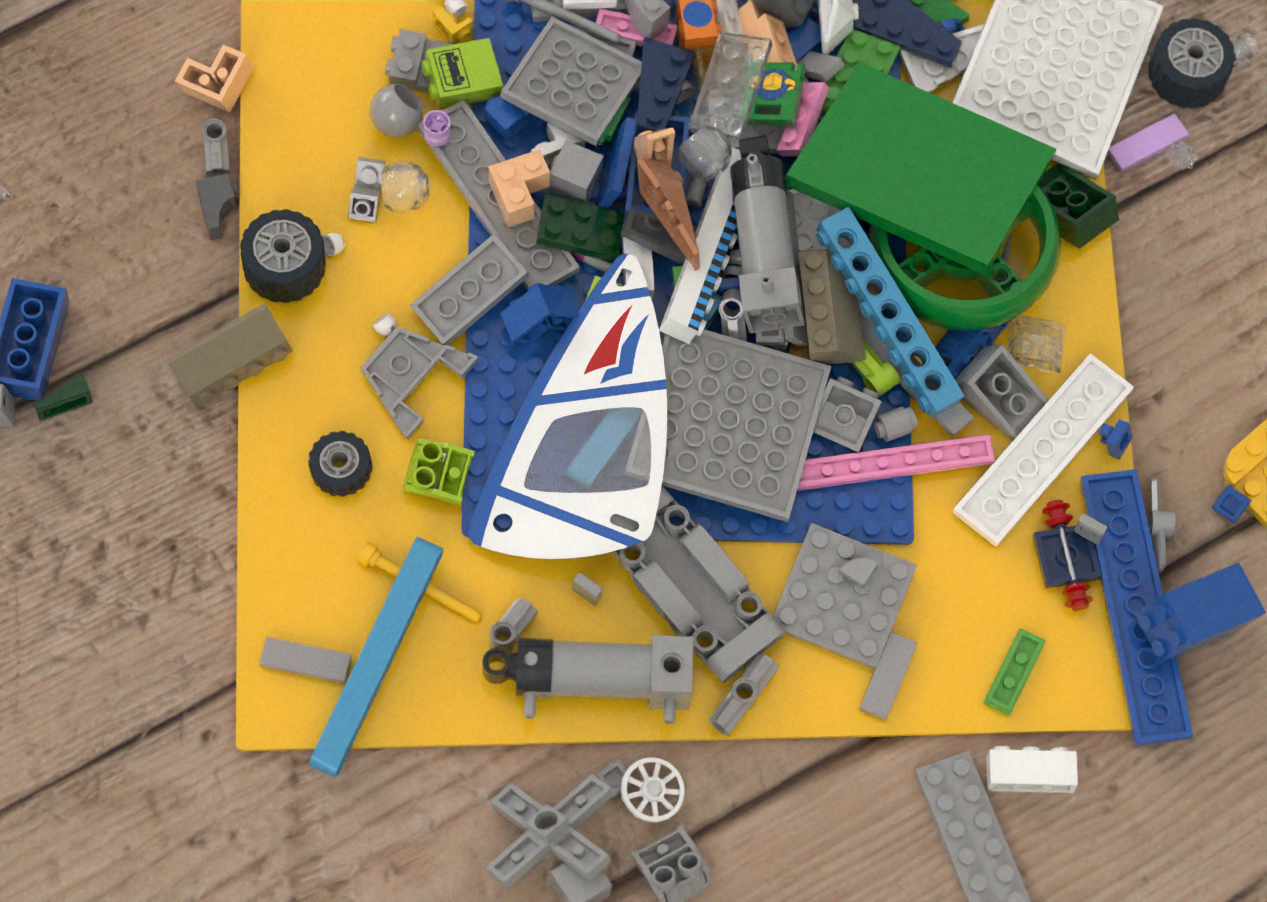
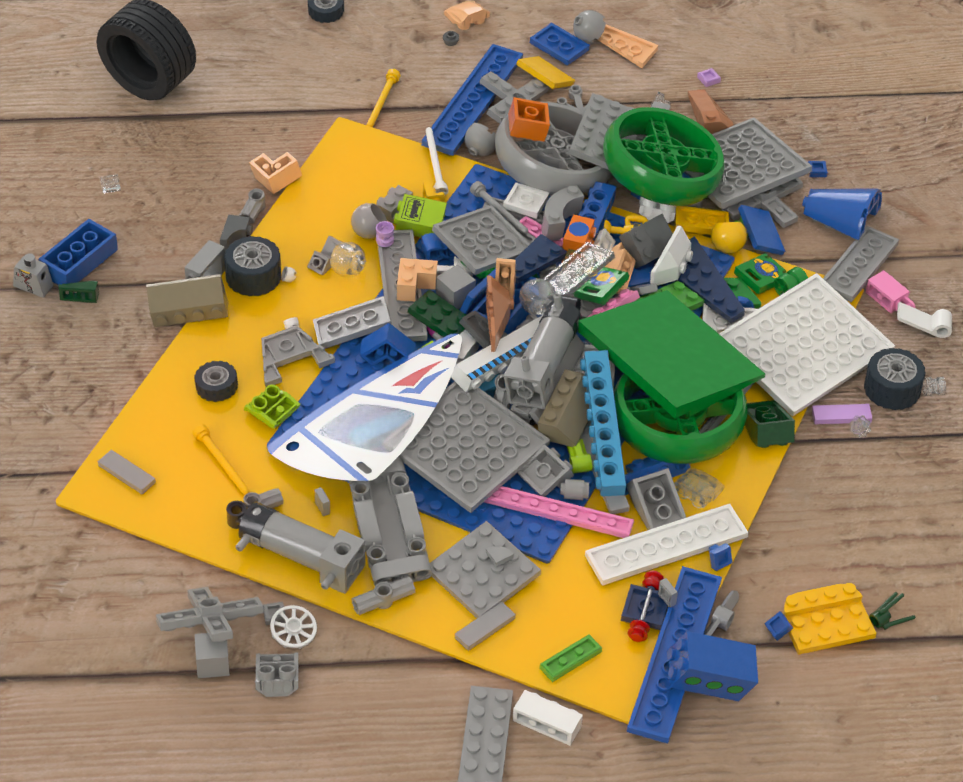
camera: 30 degrees right, 20 degrees down
dark azure beam [309,537,444,777] -> none
none -> light grey window [185,240,225,279]

